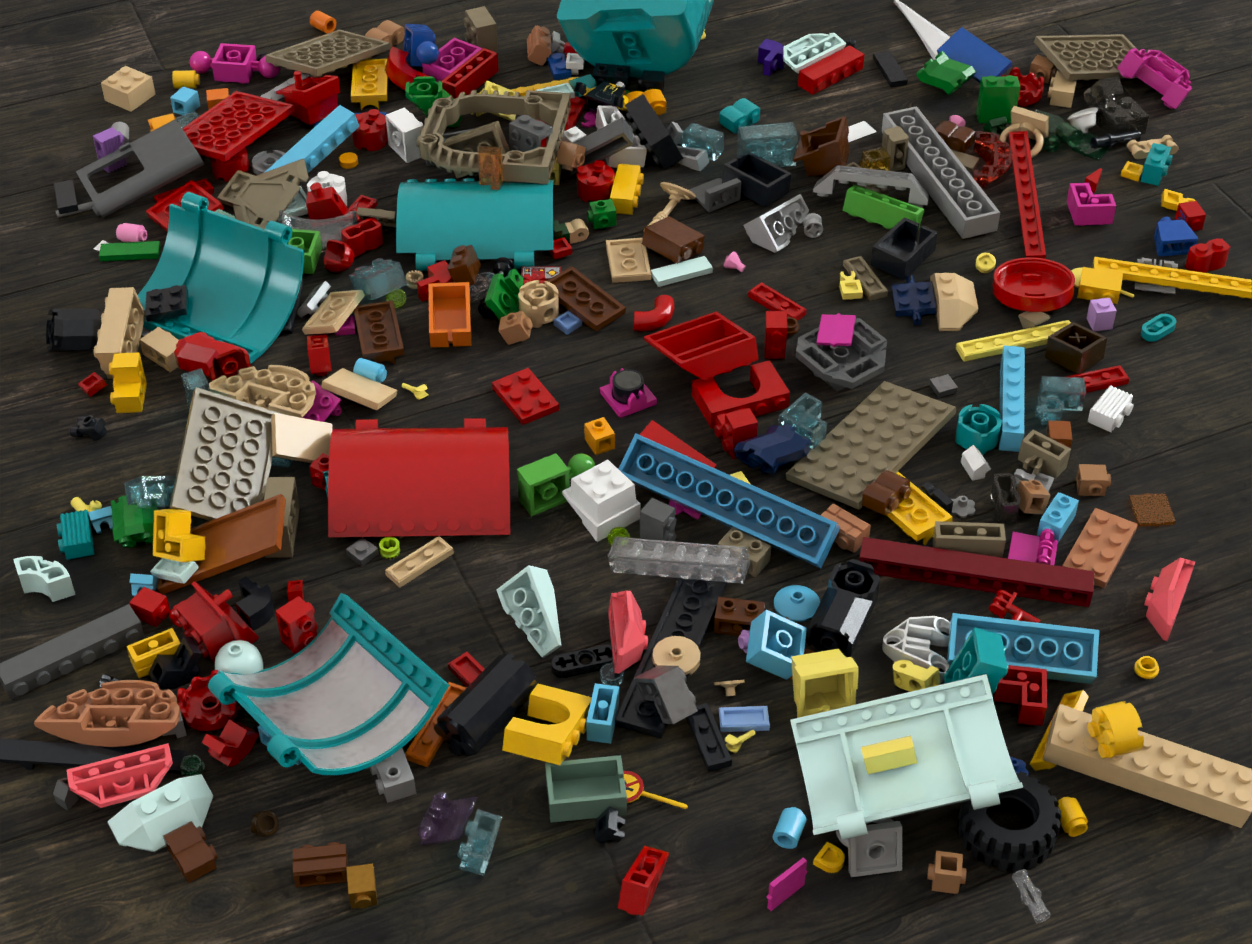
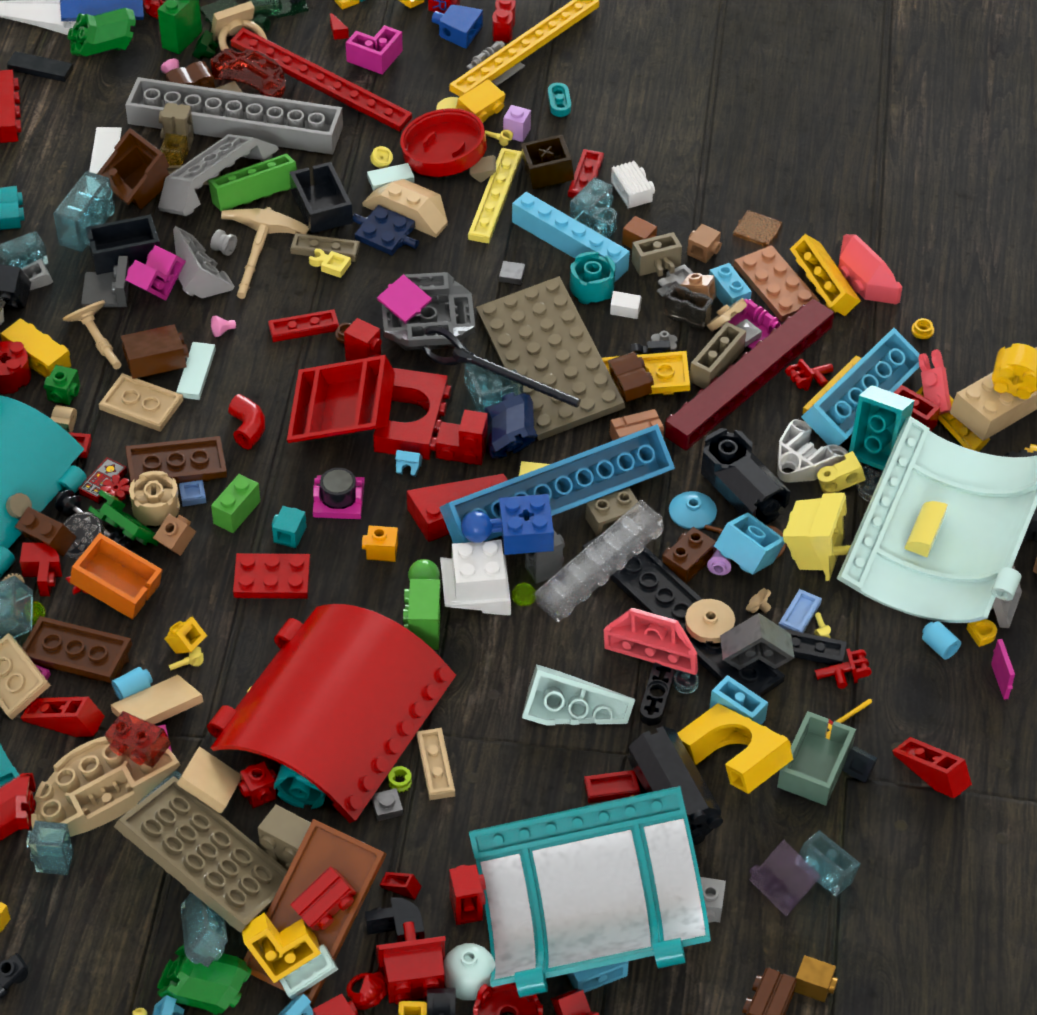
camera: 60 degrees left, 5 degrees up
none -> dark tan tile [6,493,32,519]
none -> clear red brick [105,711,171,768]
none -> dark pink brick [125,245,186,301]
none -> yellow brick [164,617,207,654]
none -> bright green brick [211,474,261,533]
none -> tan piece [221,207,309,299]
none -> teal brick [272,506,307,548]
none -> red brick [290,866,357,931]
none -> light aqua tile [367,163,414,191]
none -> medium azure tile [395,450,423,477]
none -> black piece [423,326,581,408]
none -> blue brick [461,494,554,555]
none -> light yellow hand [485,130,513,146]
none -> tan plate [706,298,747,332]
none -> light grey tile [736,319,762,347]
none -> yellow brick [790,234,861,316]
none -> red arm [815,648,872,689]
none -> coral hinge [918,349,951,415]

